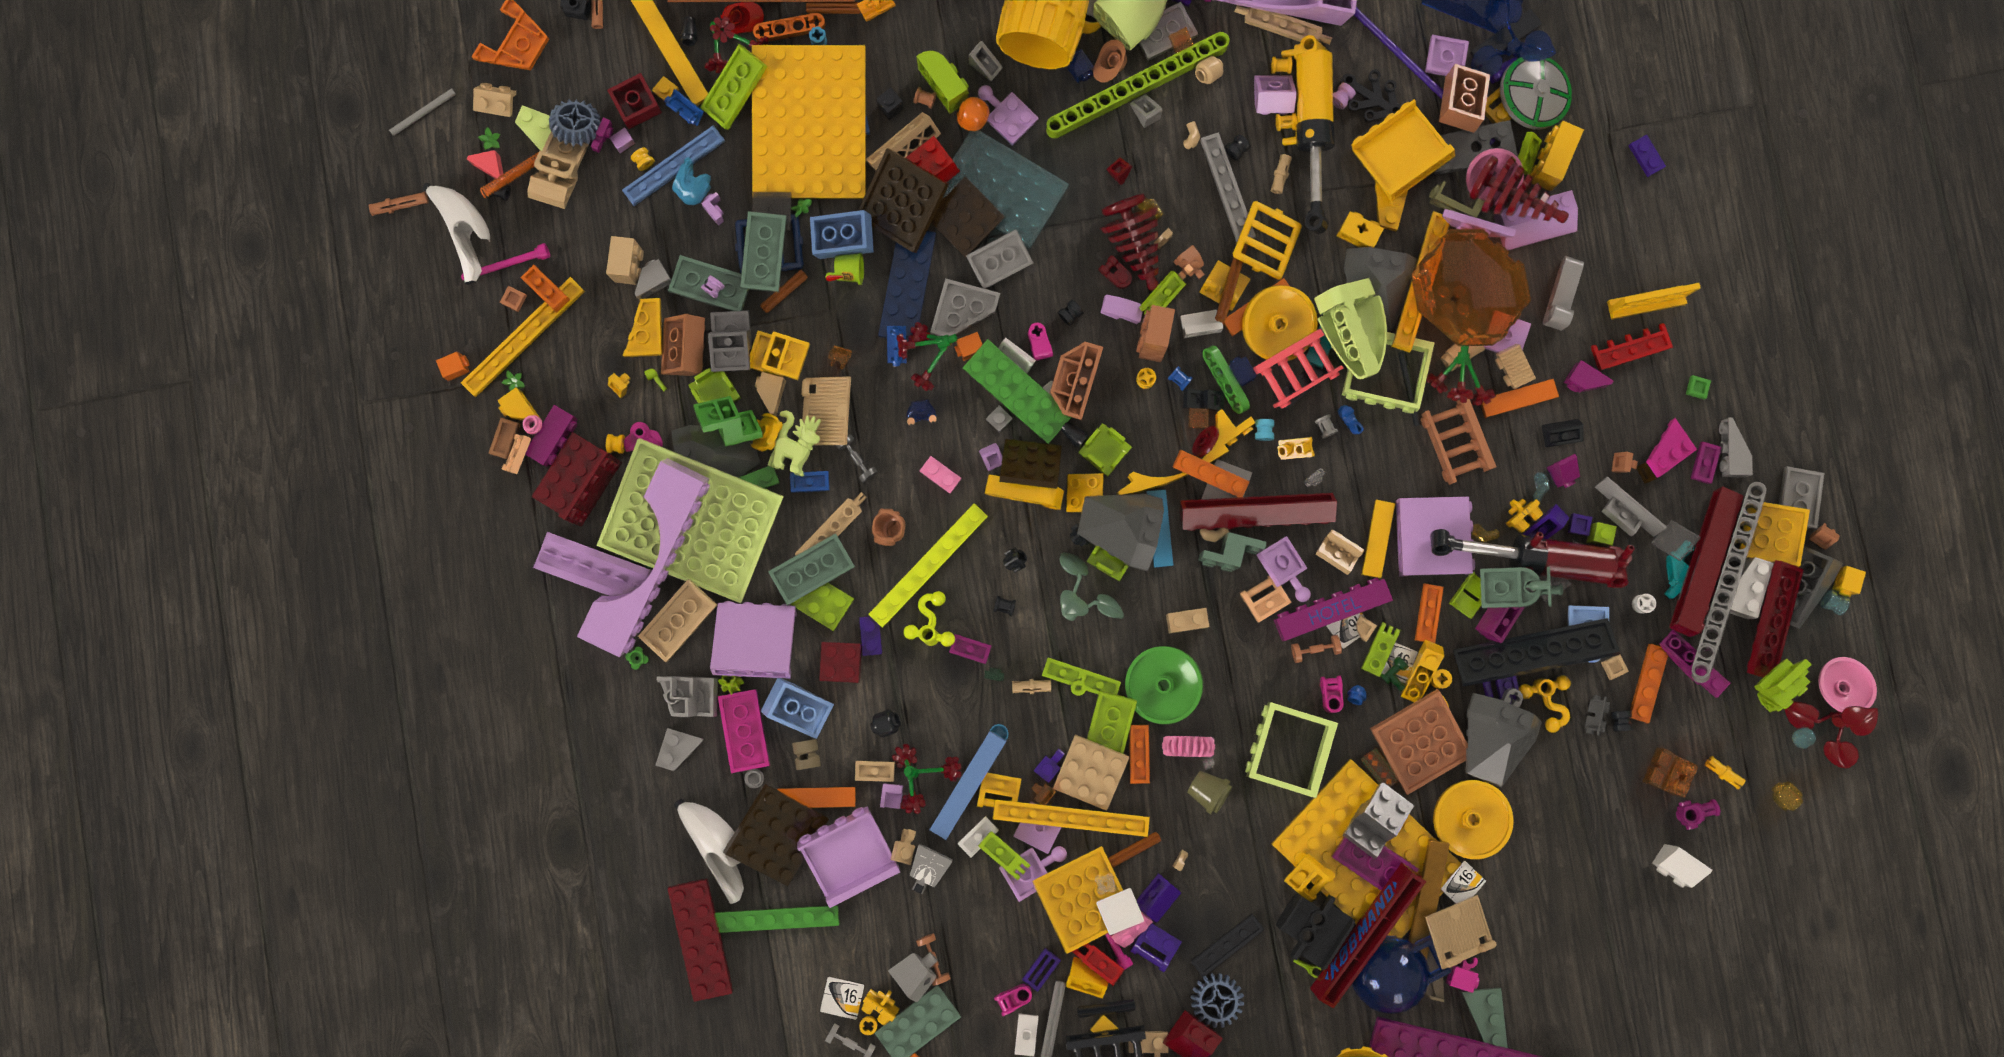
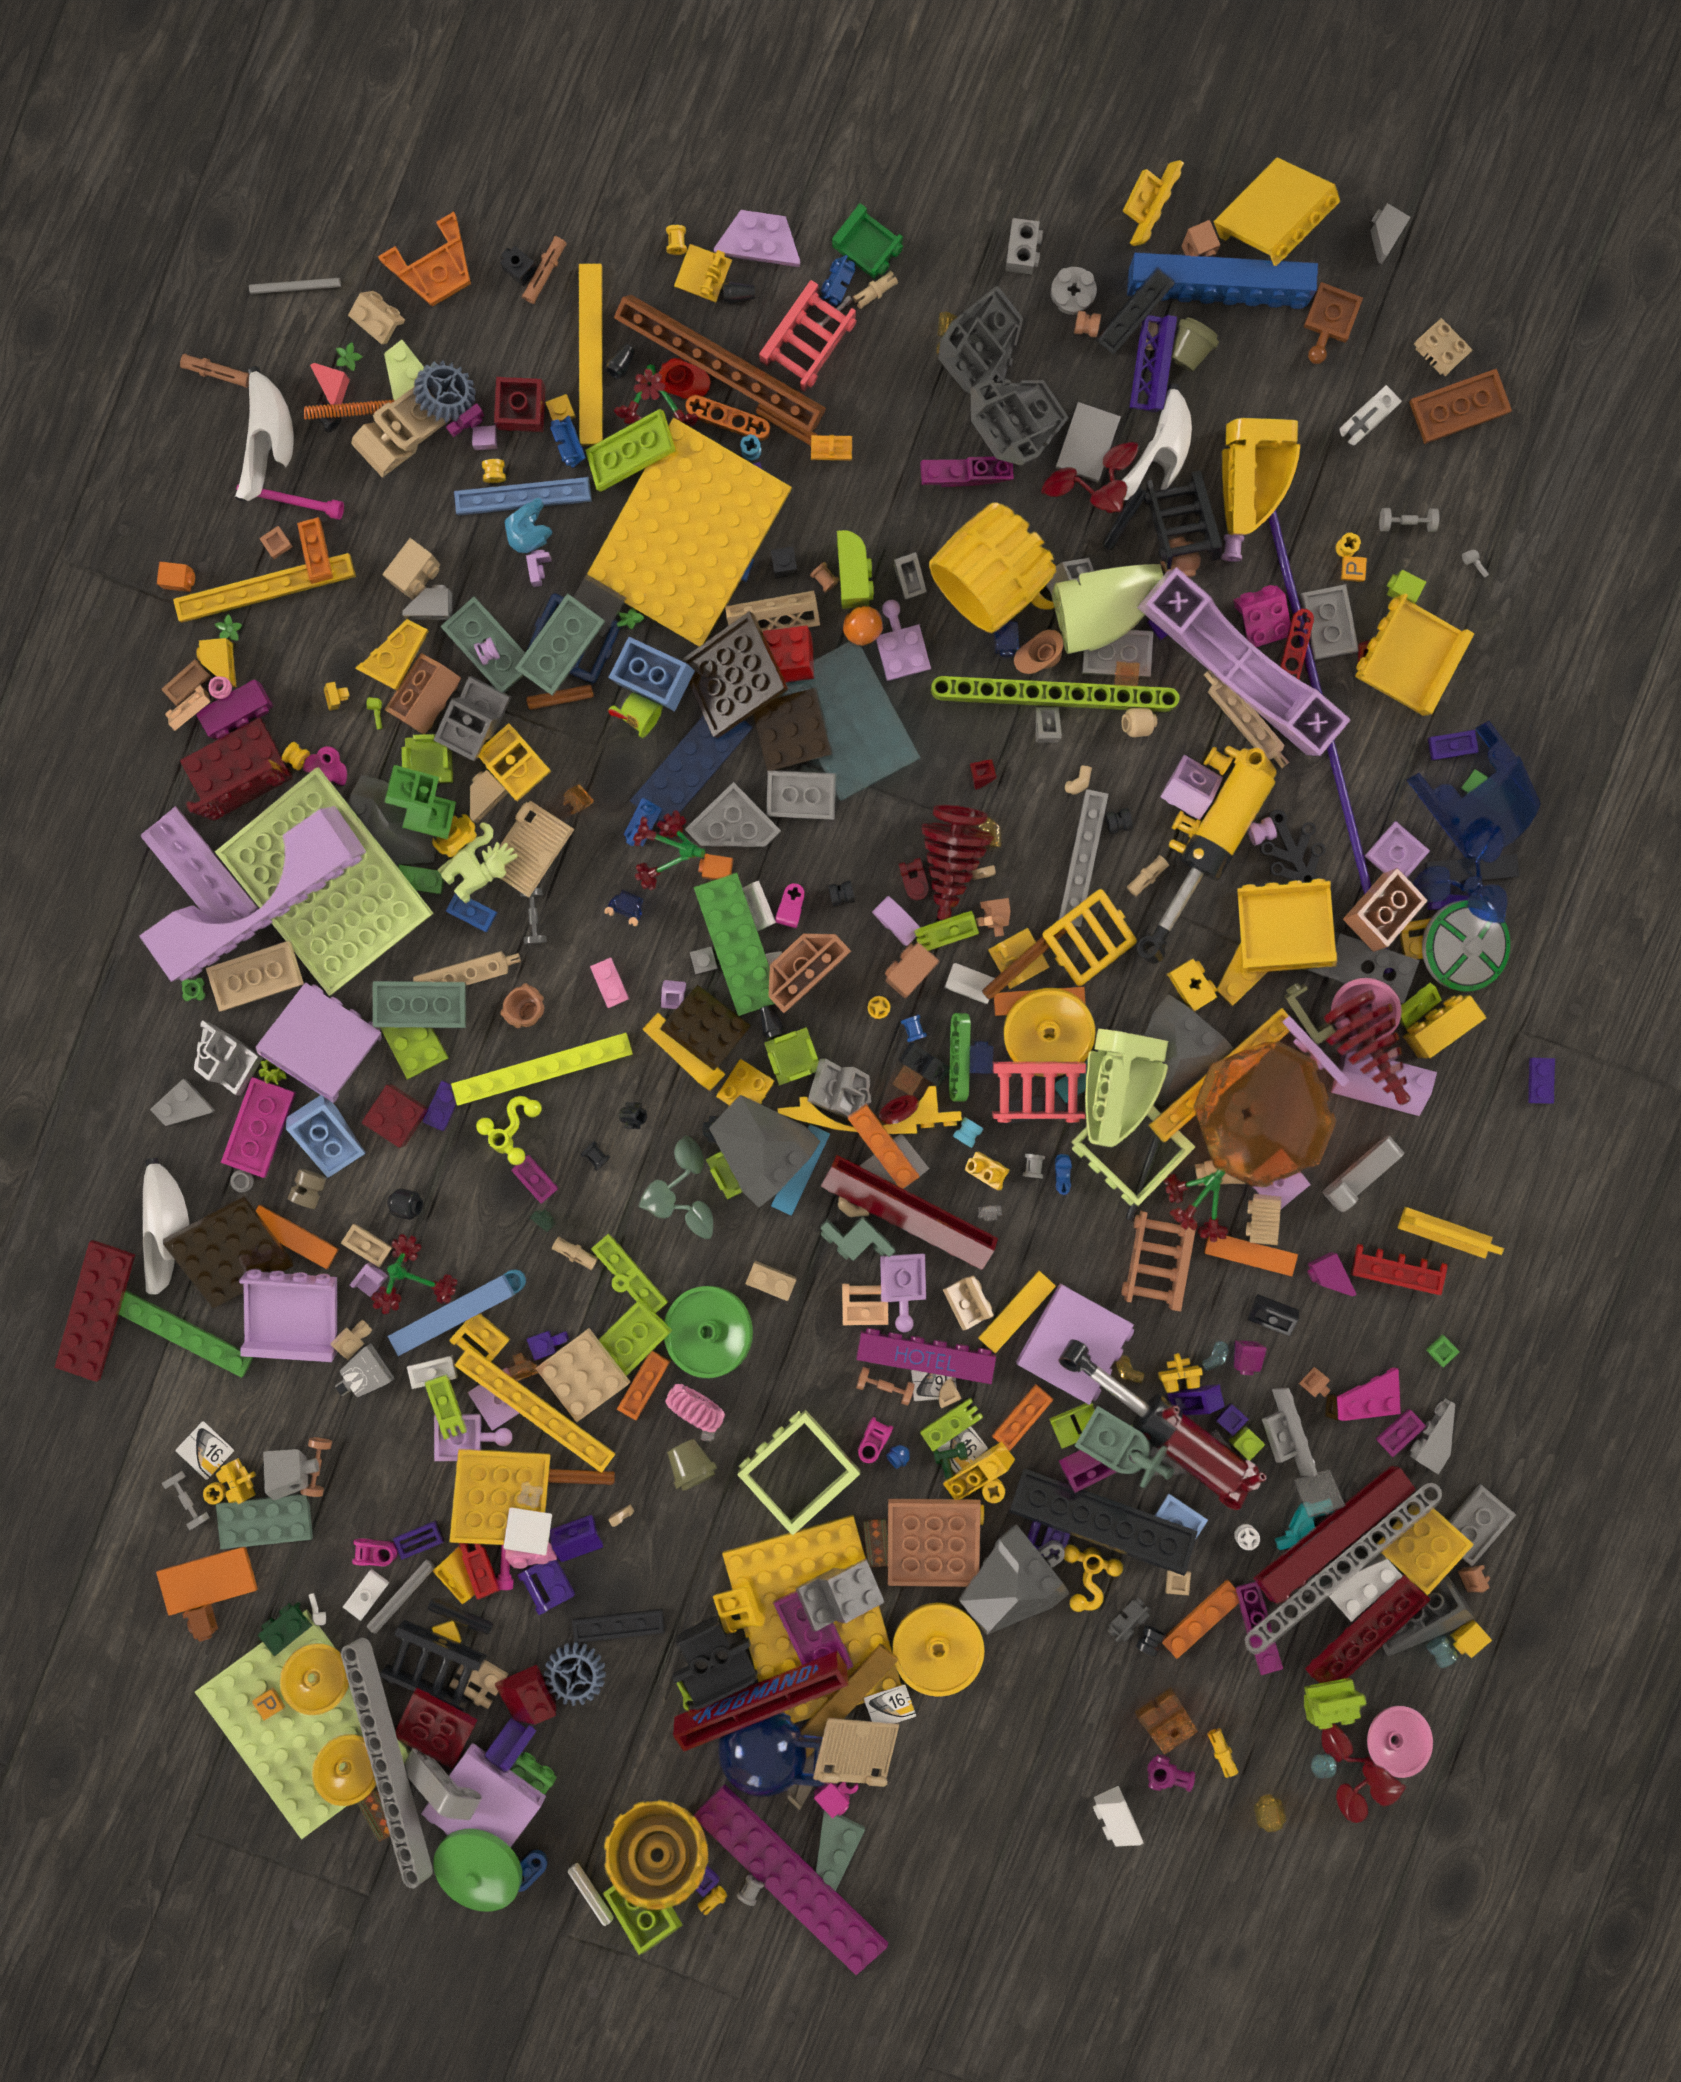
camera: 30 degrees right, 5 degrees up
none -> light grey slope [808,1059,871,1119]

